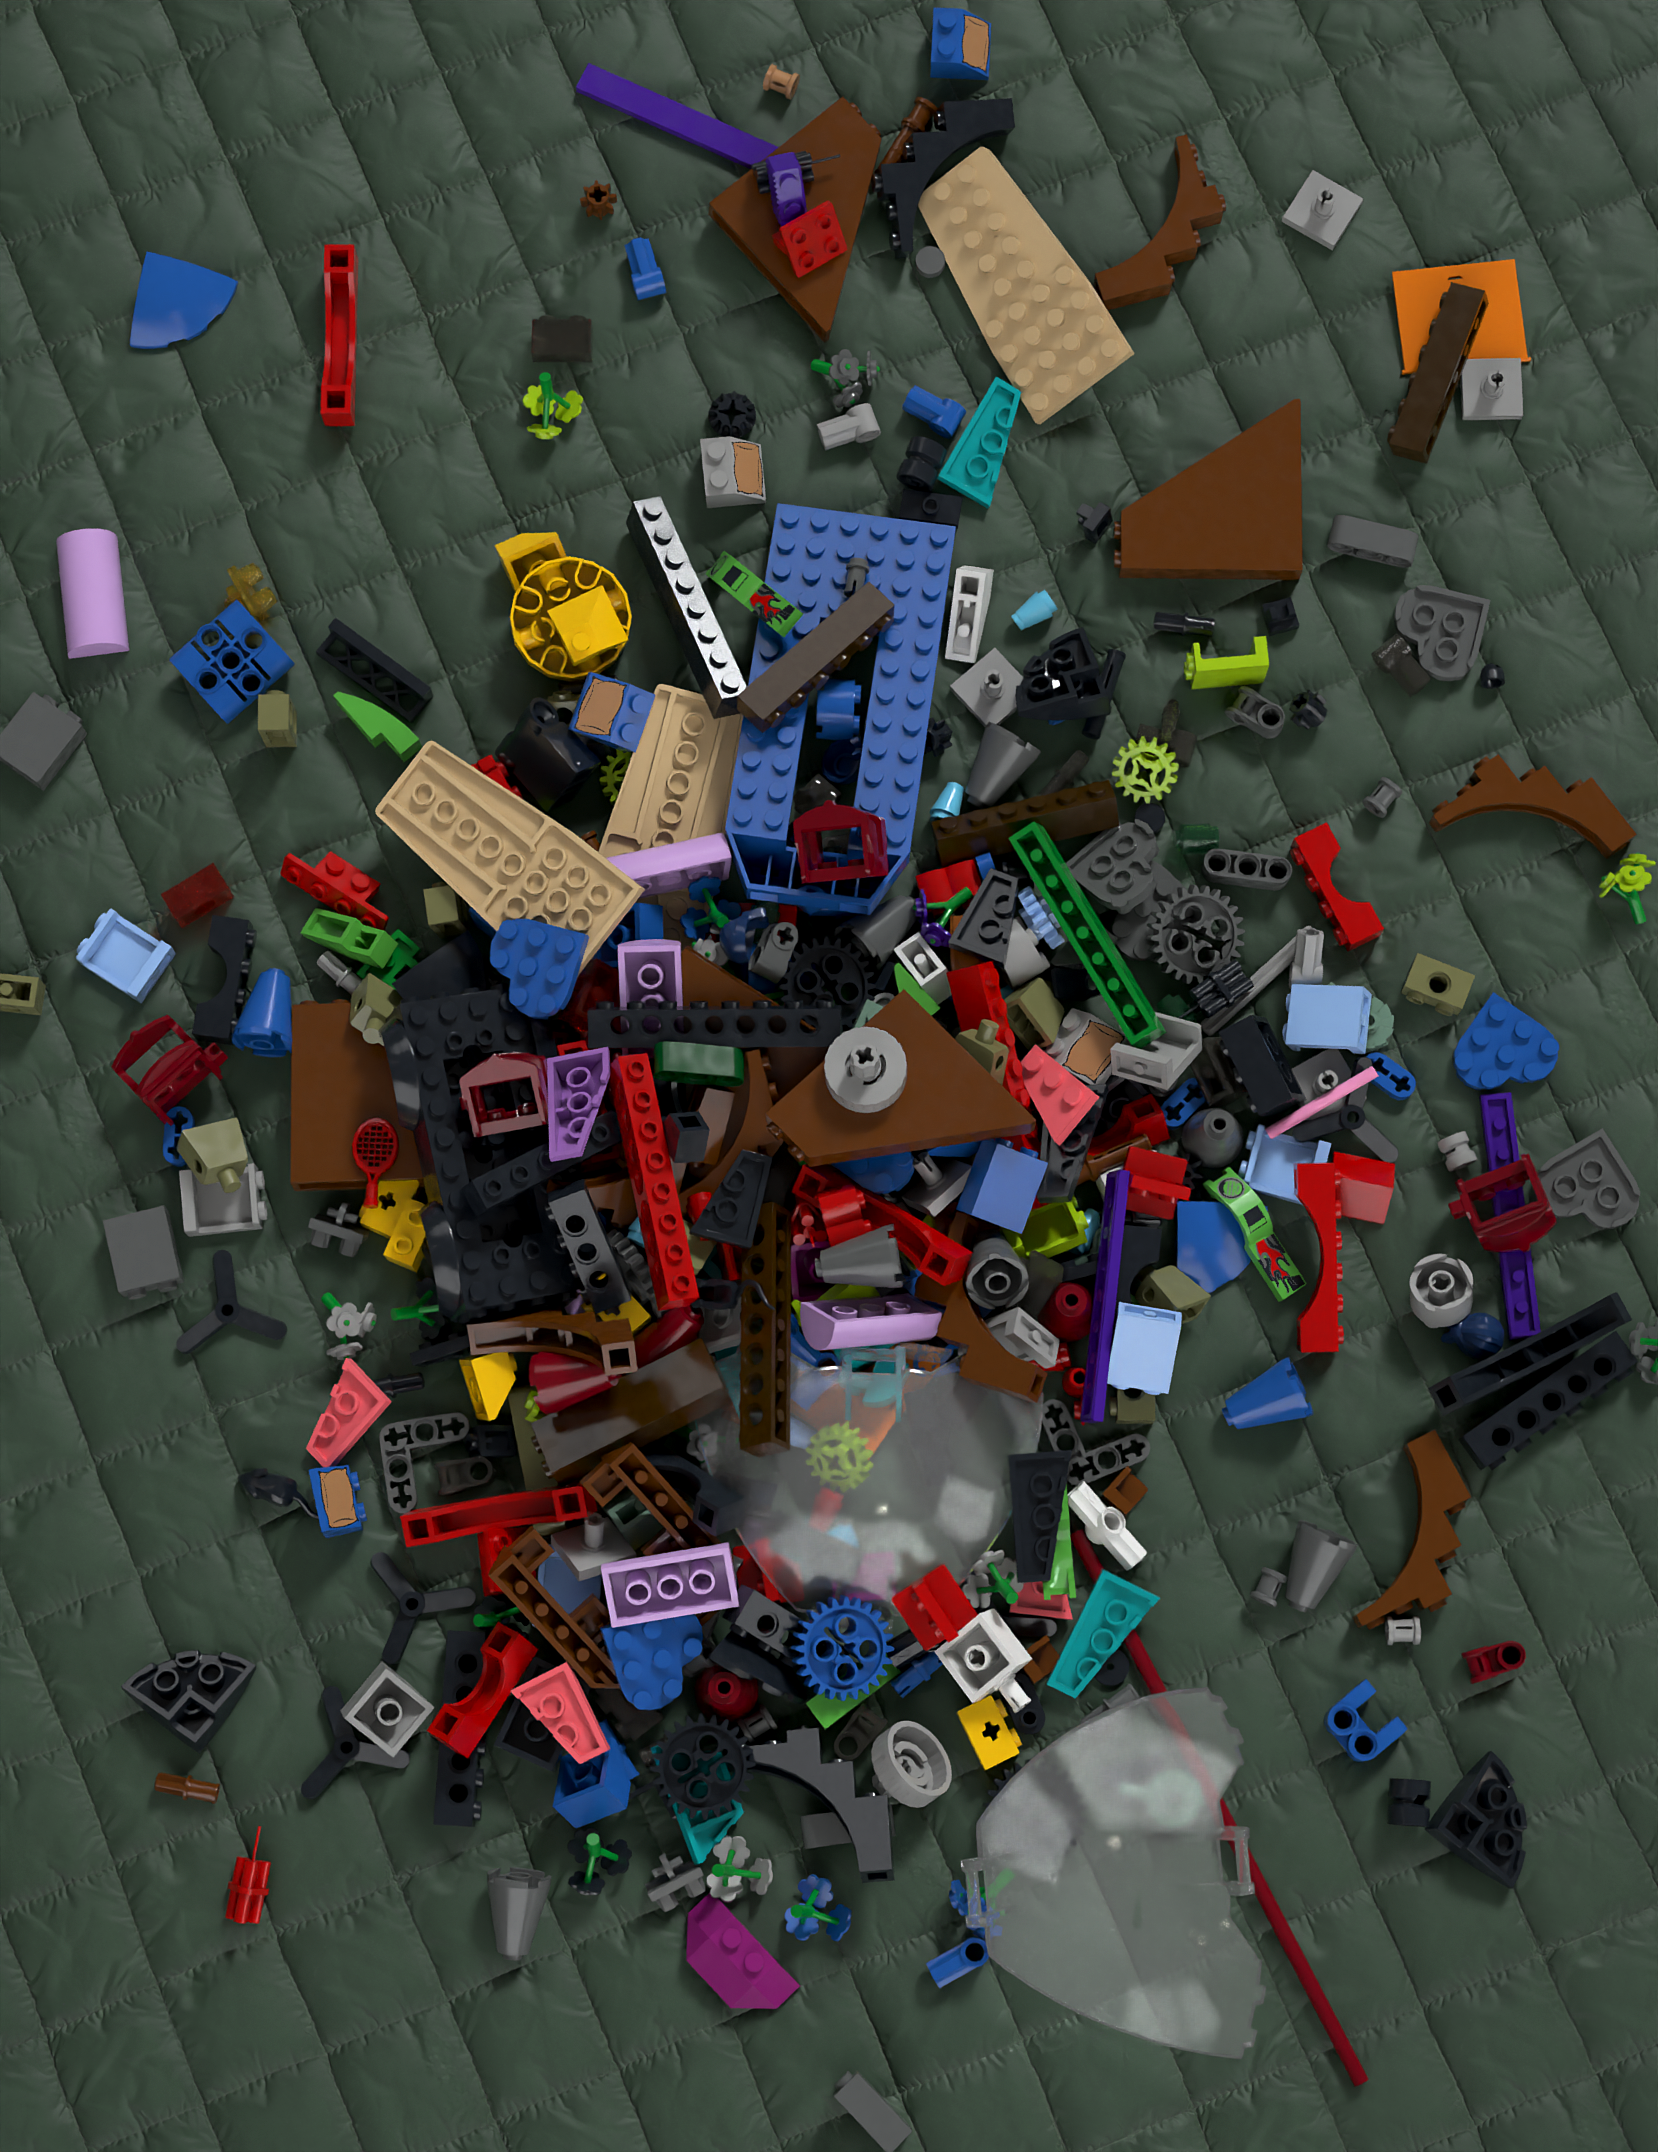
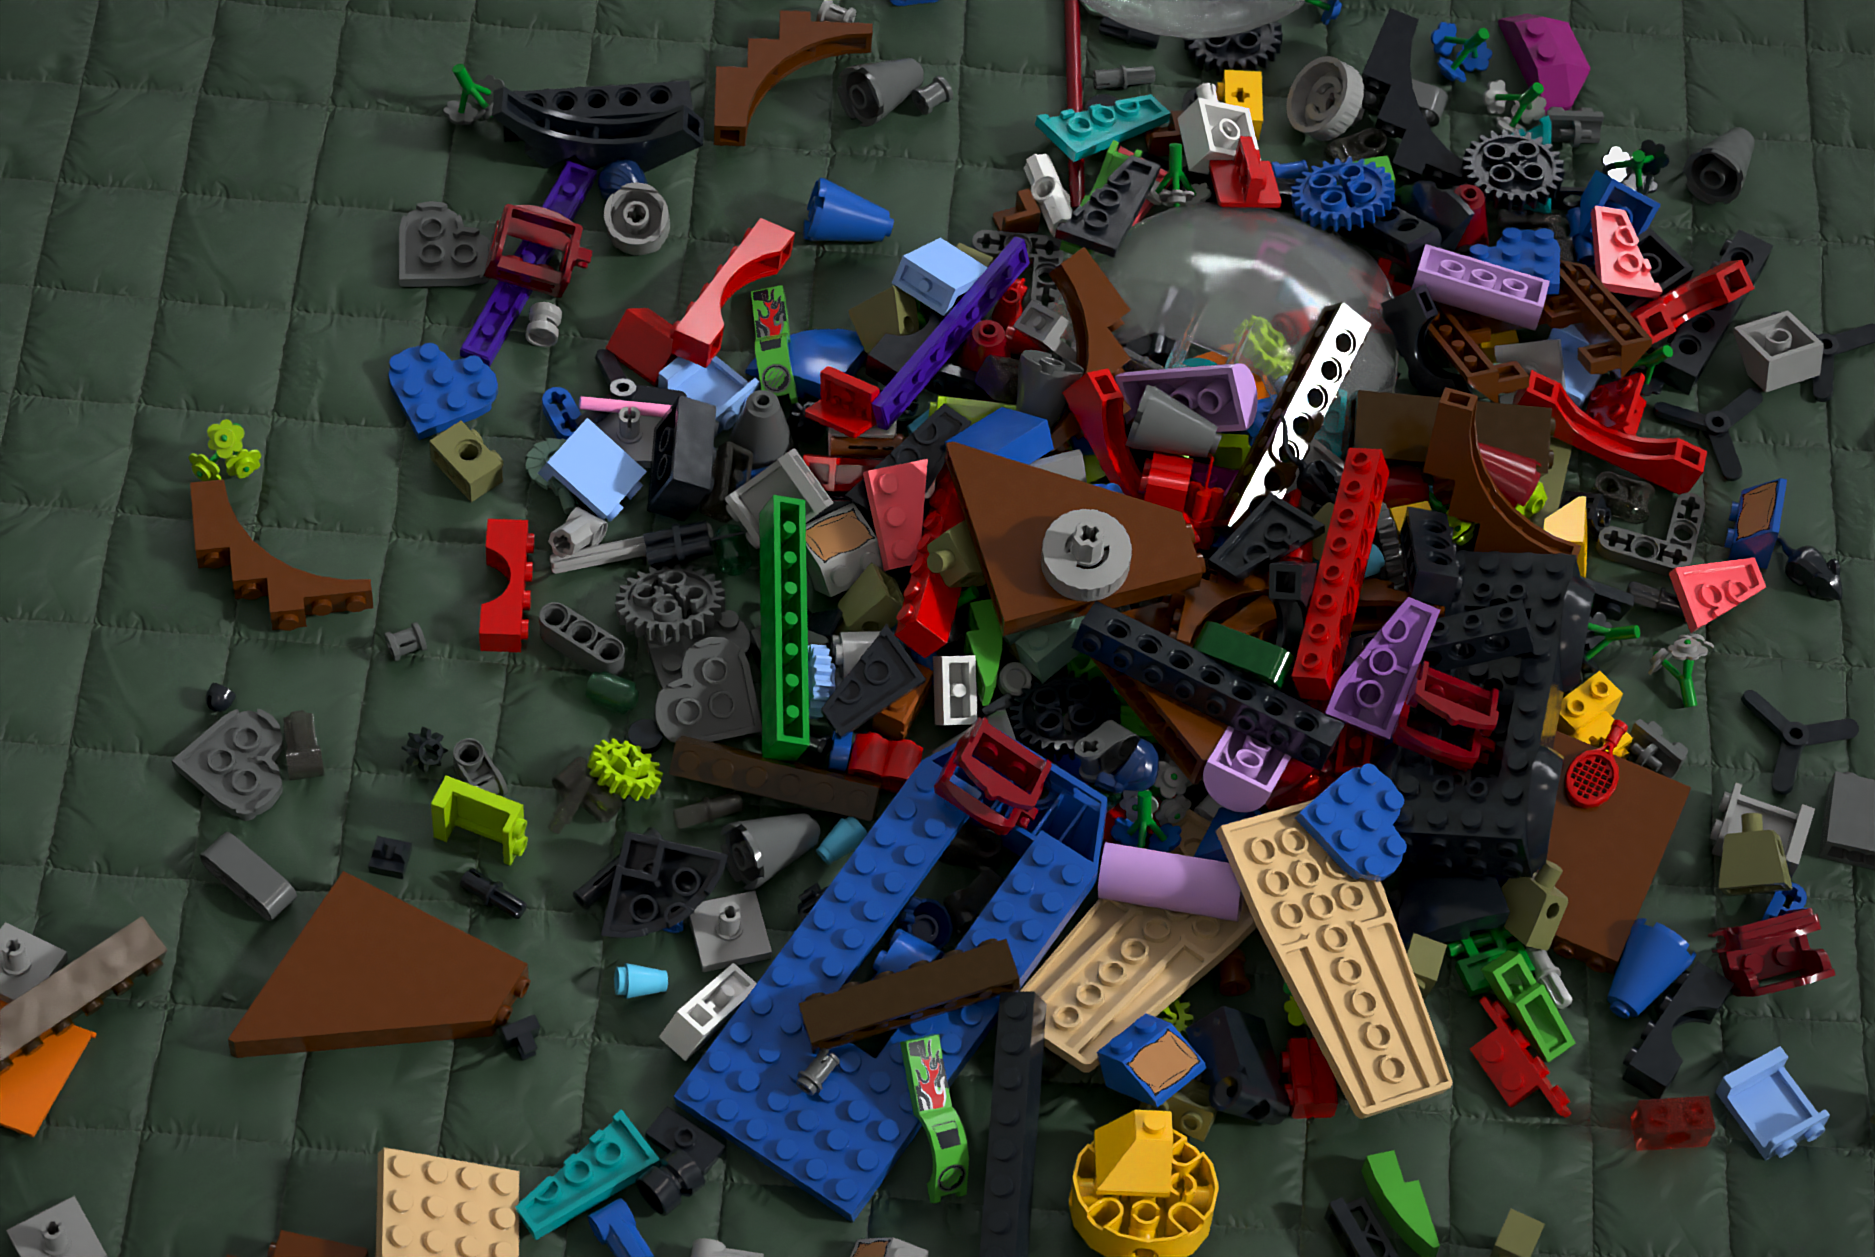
camera: 160 degrees left, 20 degrees down
plant [912,887,973,947] -> none

